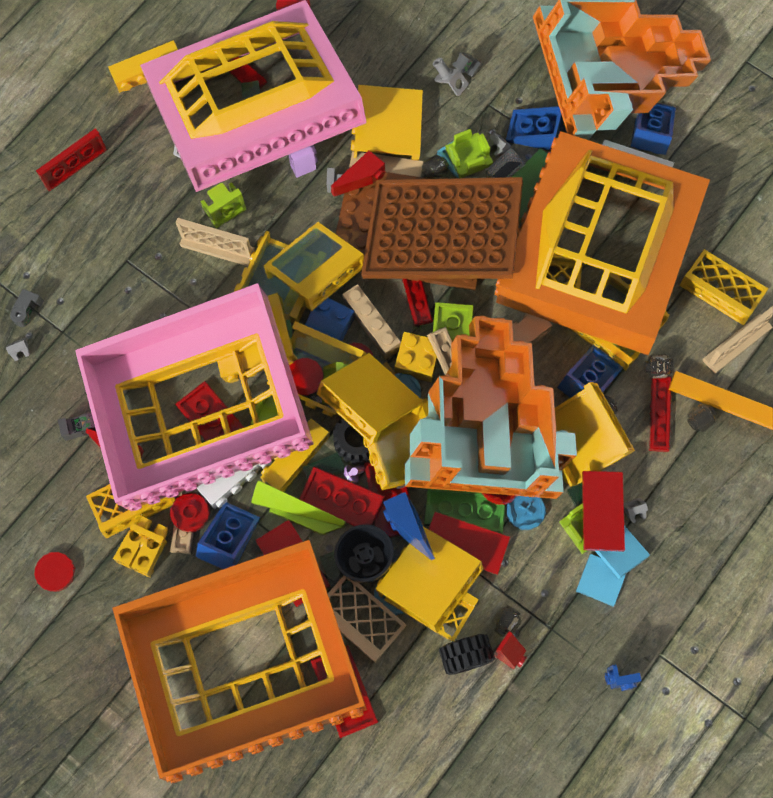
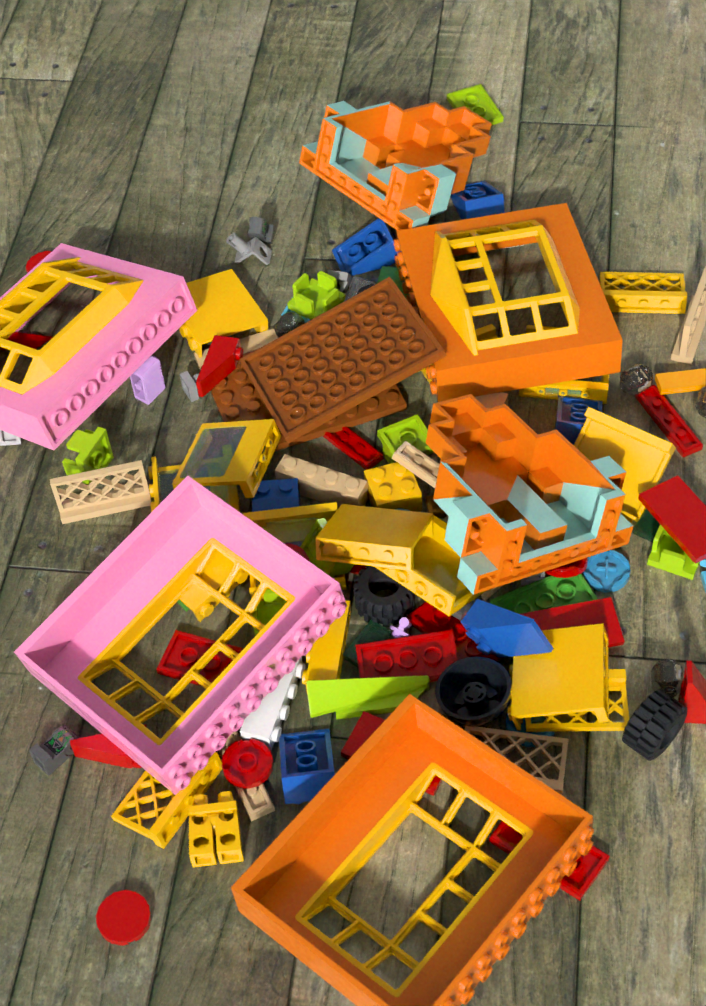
camera: 30 degrees left, 20 degrees down
none -> lime tile [447,84,504,126]

